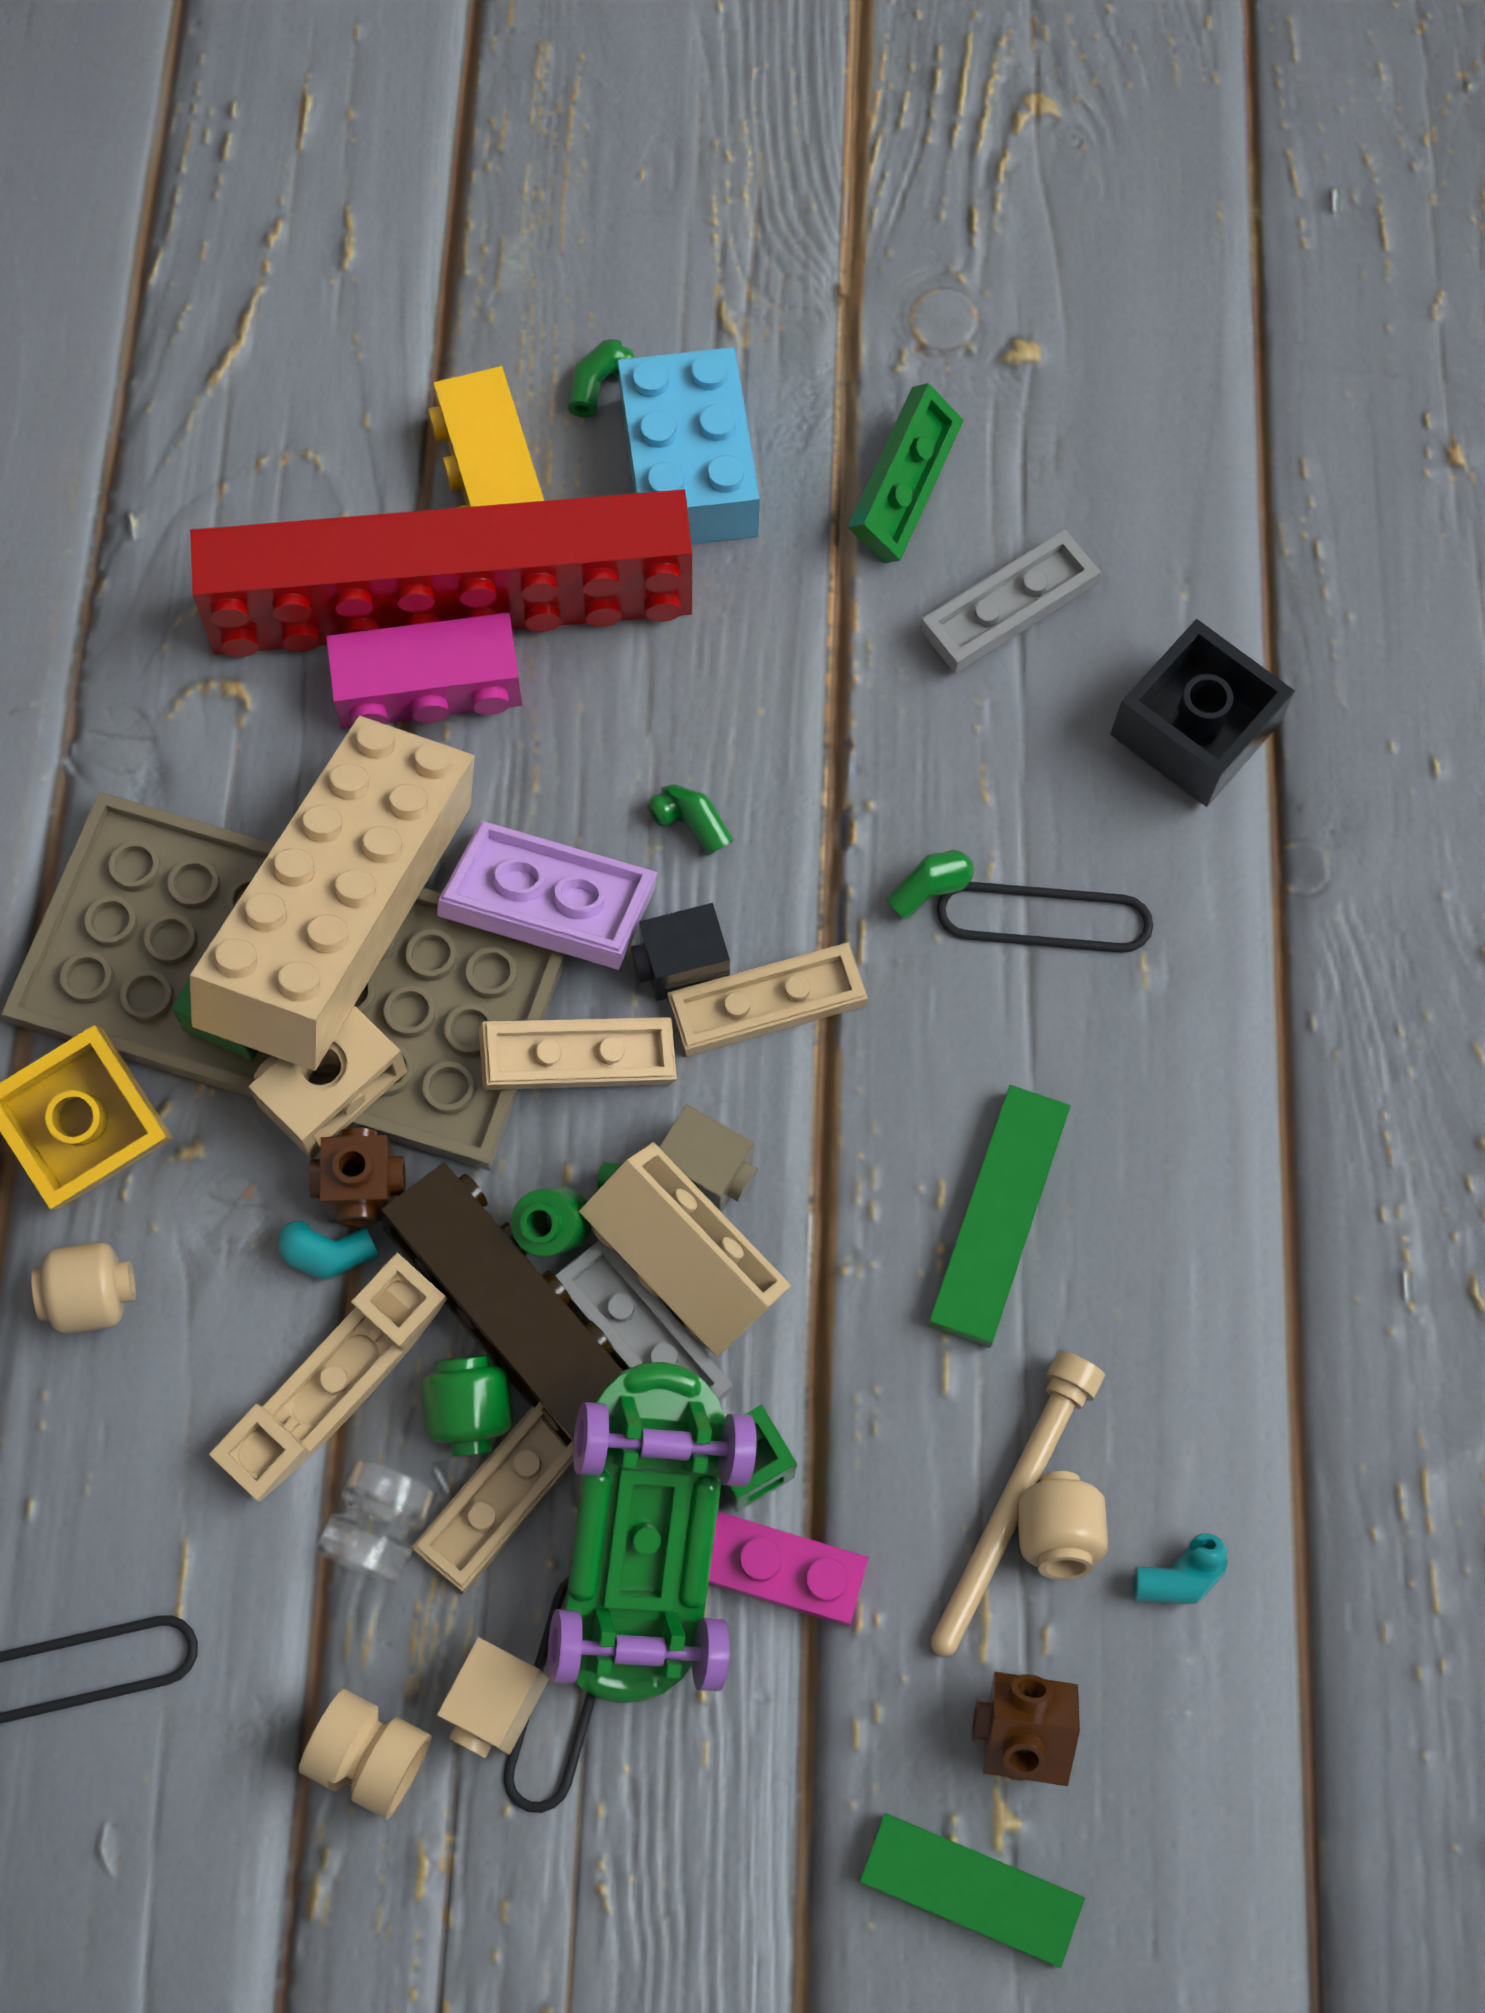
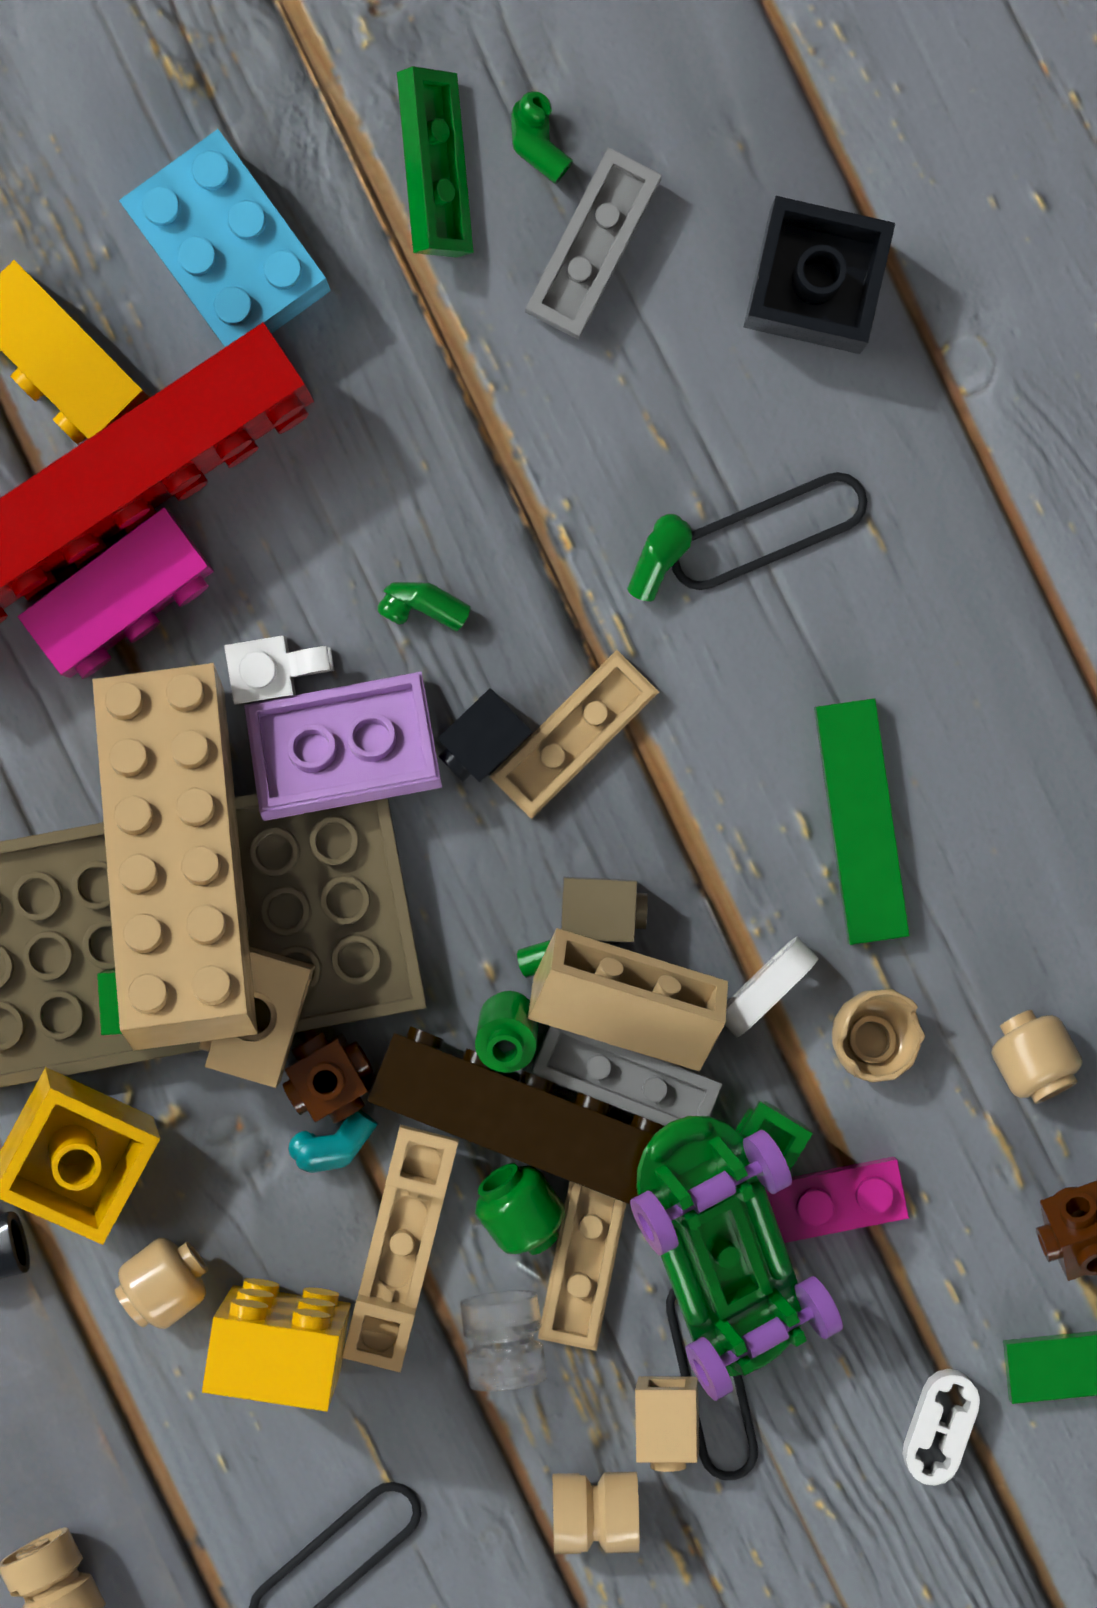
camera: 25 degrees left, 20 degrees up
tan tile [478,1017,677,1090] -> none
green arm [568,339,635,418] -> none
tan piece [931,1351,1105,1657] -> none
none -> yellow brick [202,1278,351,1412]
none -> white plate [224,635,335,705]
none -> green arm [511,91,573,184]
none -> white beam [725,936,818,1038]
none -> tan hair [832,989,925,1083]
none -> white beam [902,1369,980,1486]

